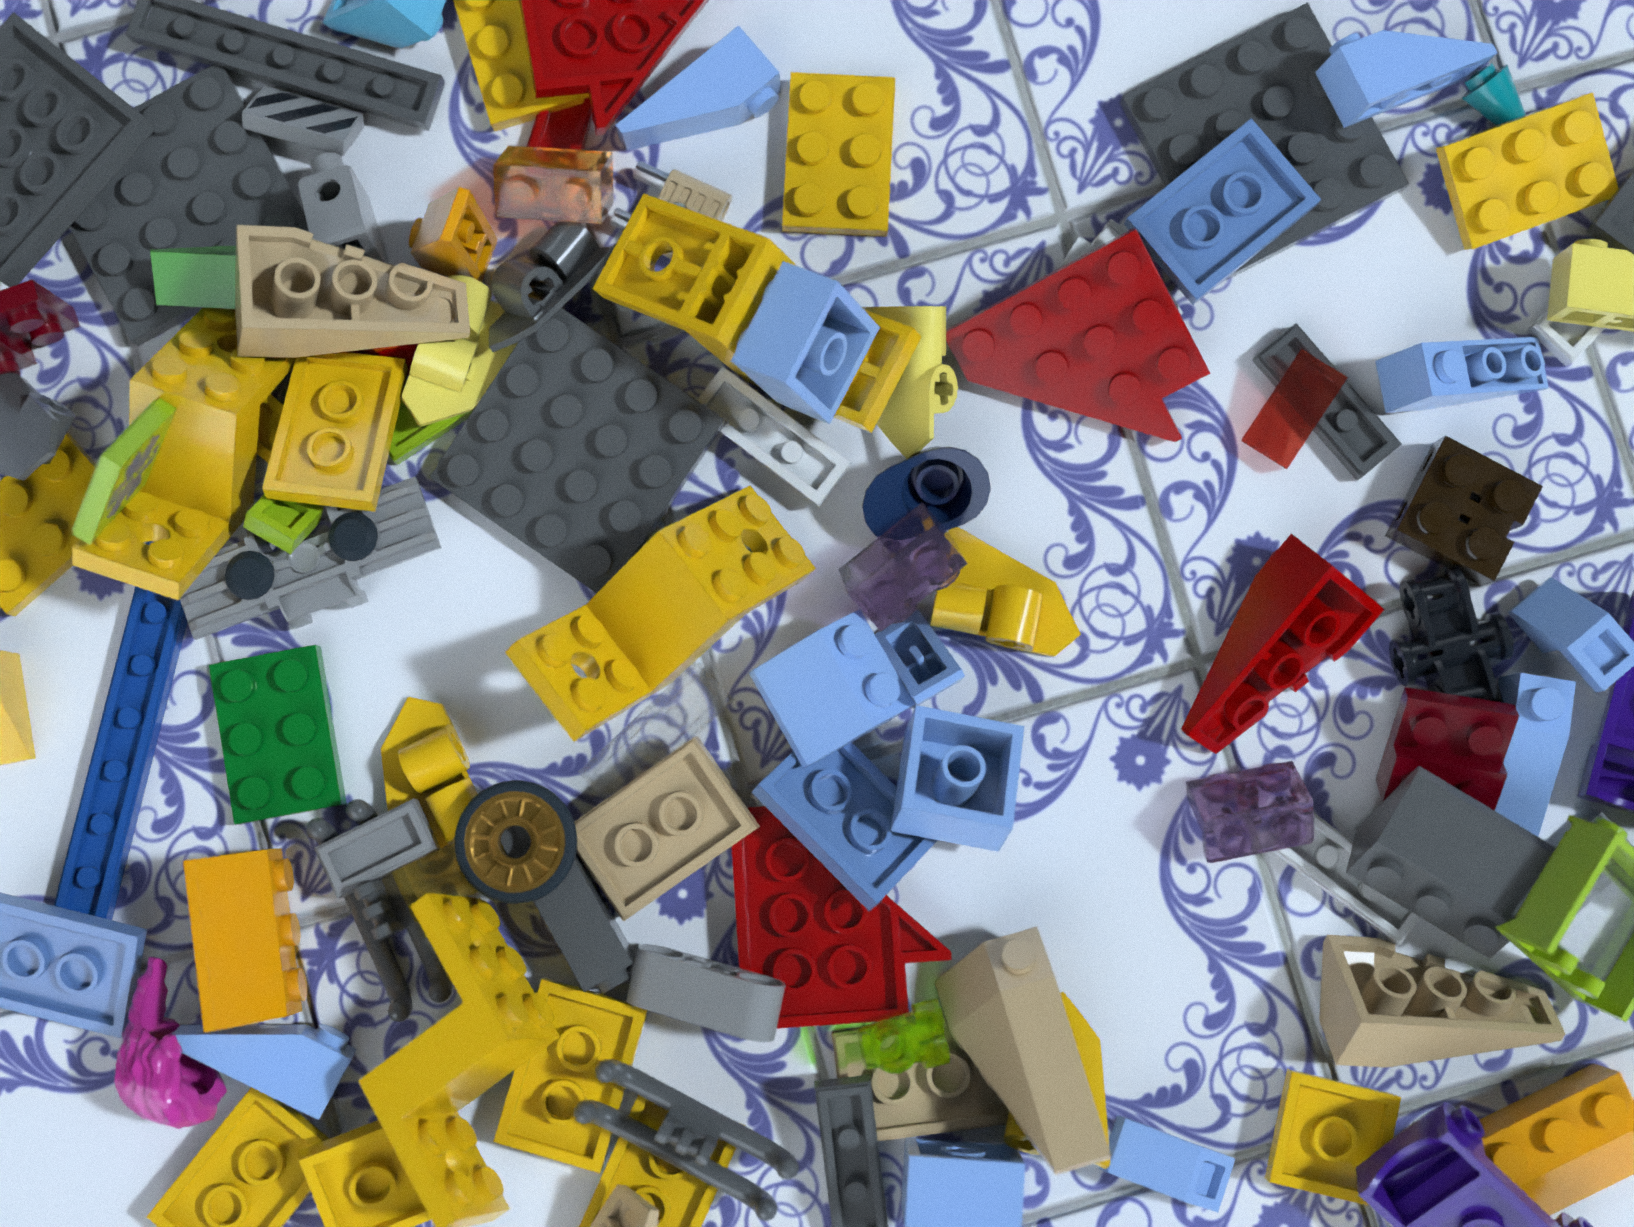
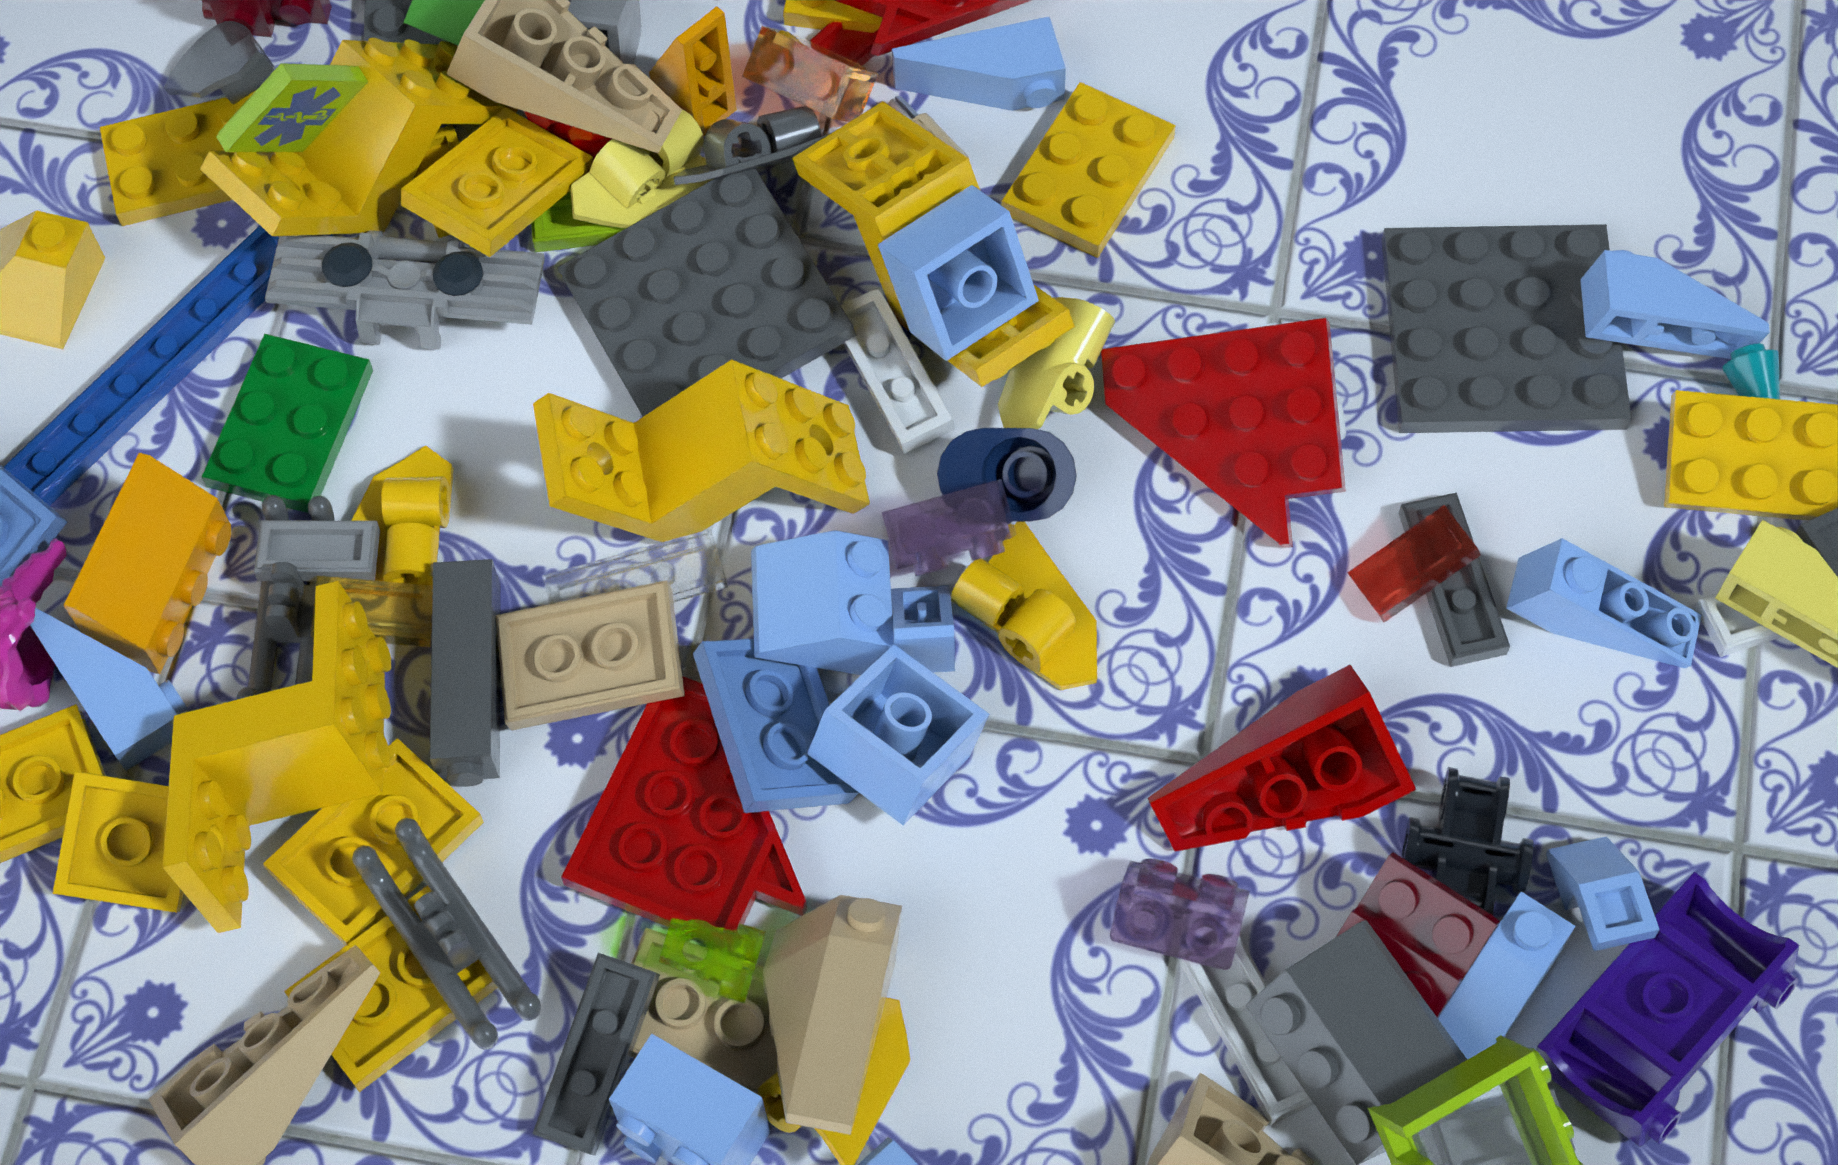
camera: 25 degrees right, 20 degrees down
lime plate [243,494,324,555] -> none
pearl gold wheel [454,780,577,904] -> none
light grey beam [626,944,786,1042] -> none
medium blue plate [1124,118,1321,305] -> none
dark brown piece [1385,435,1543,586] -> none

